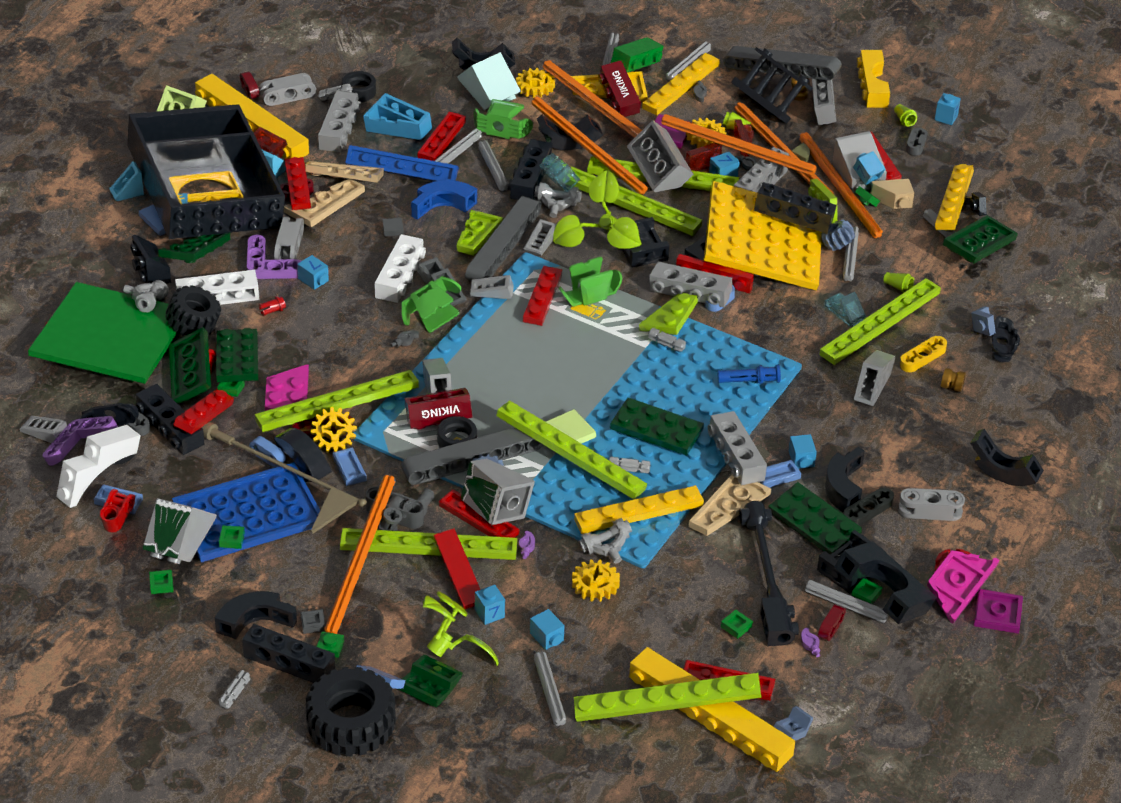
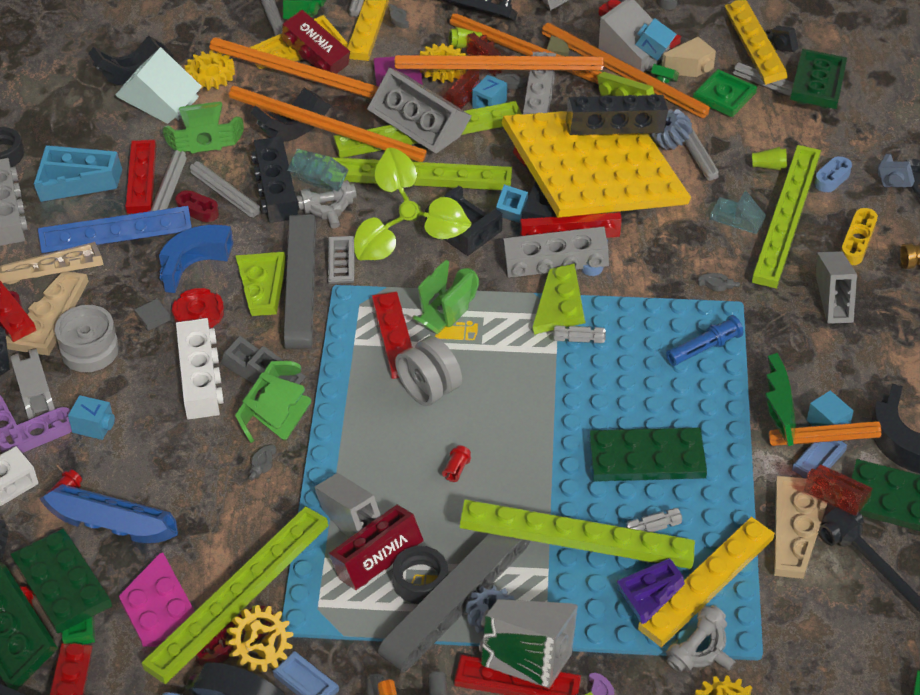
camera: 25 degrees left, 5 degrees up
light grey slope [470,275,514,299] -> none
yellowish green tile [546,409,596,444] -> none
light grey brick [708,411,767,485] -> none
none -> blue brick [40,484,178,543]
none -> light grey wheel [54,305,119,372]
none -> red tile [172,288,224,329]
none -> dark red beam [176,190,219,222]
none -> light grey wheel [396,336,462,406]
none -> red pin [442,445,471,482]
none -> dark azure brick [496,185,528,223]
none -> dark purple wing [617,558,685,624]
none -> green plate [693,69,757,118]
none -> dark grey piece [698,273,740,292]
none -> green slope [765,353,796,447]
none -> orange axle [769,421,882,446]
none -> clear red bracket [804,464,873,516]
none -> medium blue beam [815,156,852,192]

